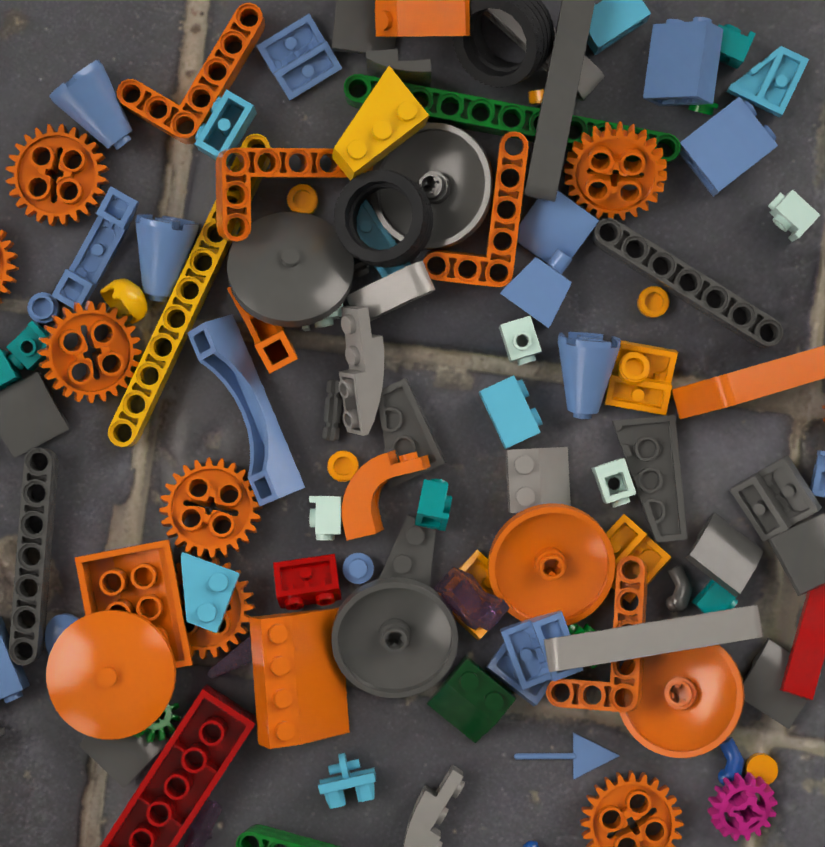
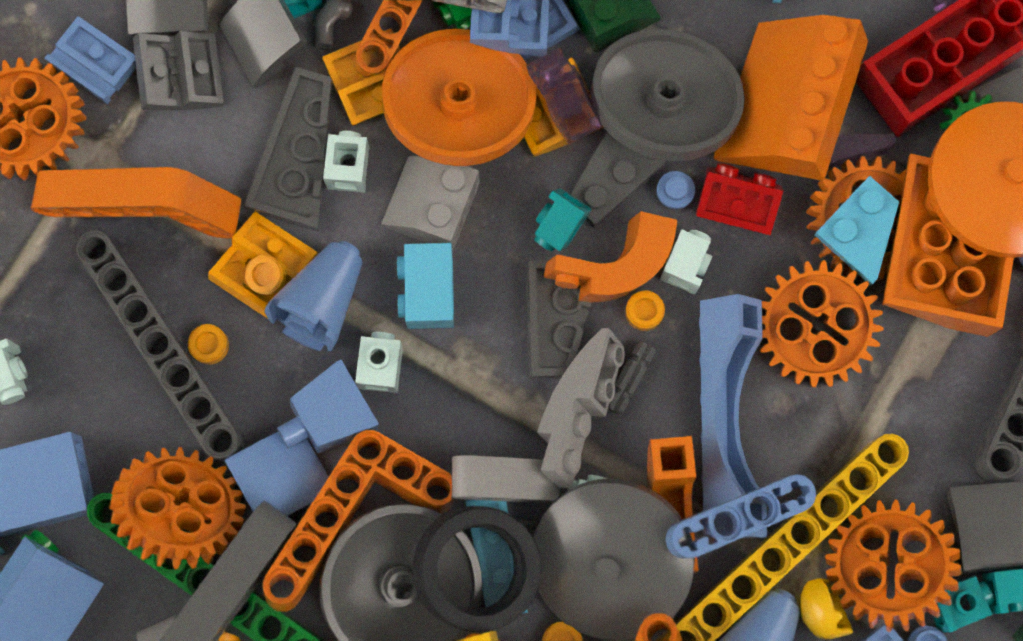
camera: 160 degrees left, 10 degrees down
none -> medium blue beam [666,475,816,559]

